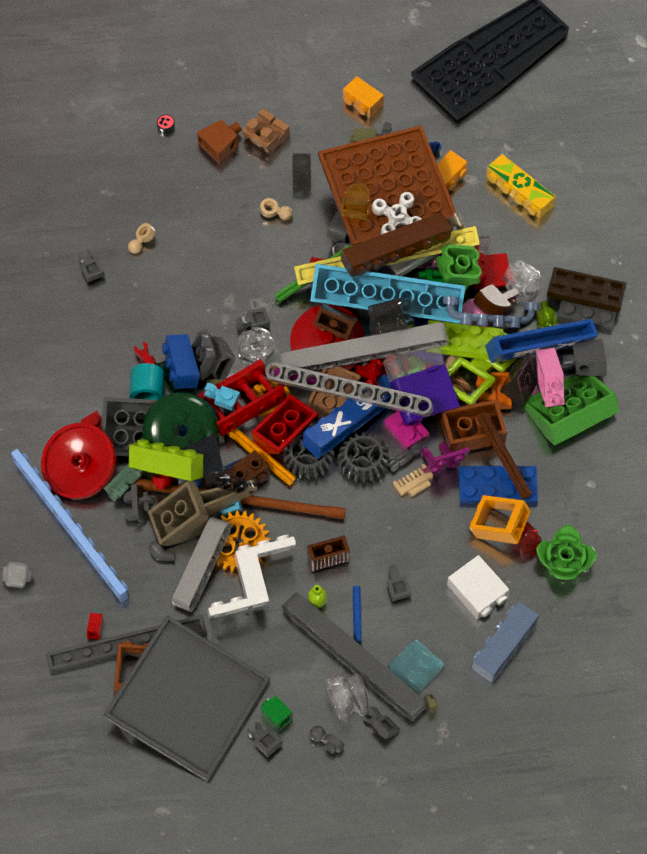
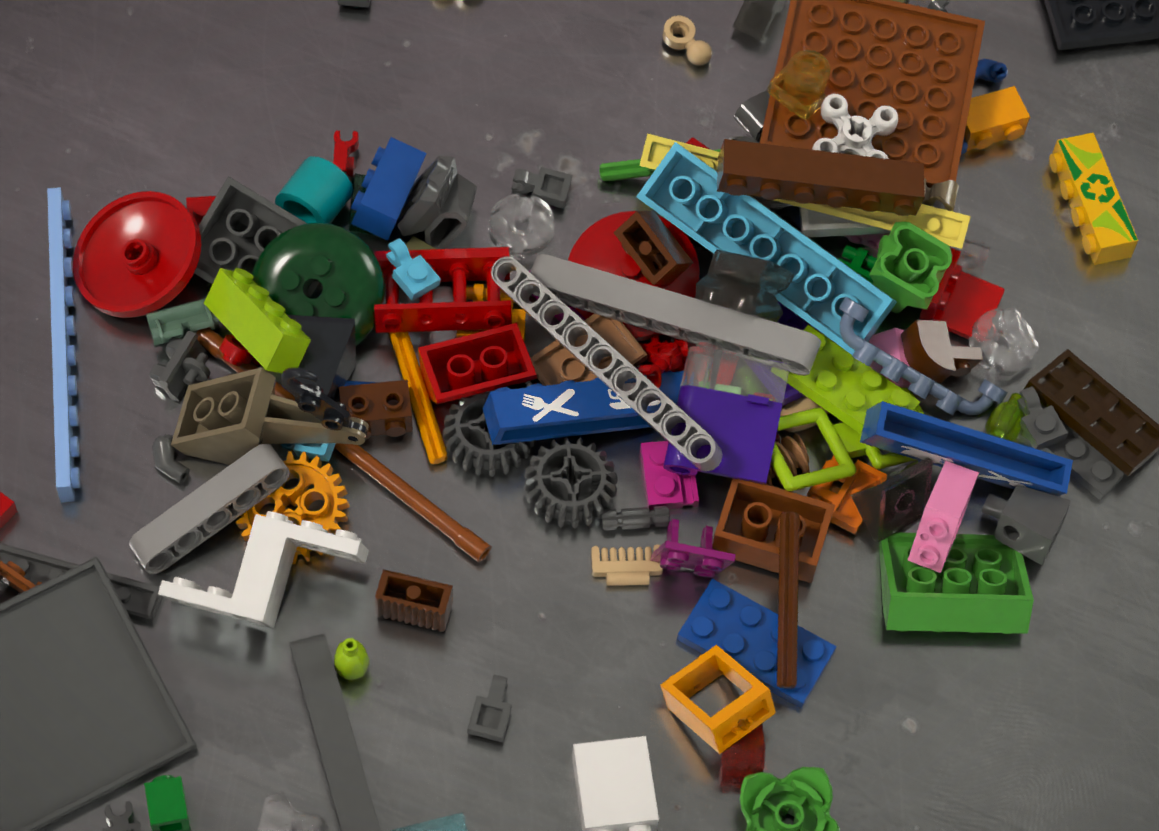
camera: 25 degrees right, 0 degrees up
blue bar [353,586,362,644] -> none
none -> dark grey plate [1017,386,1068,450]

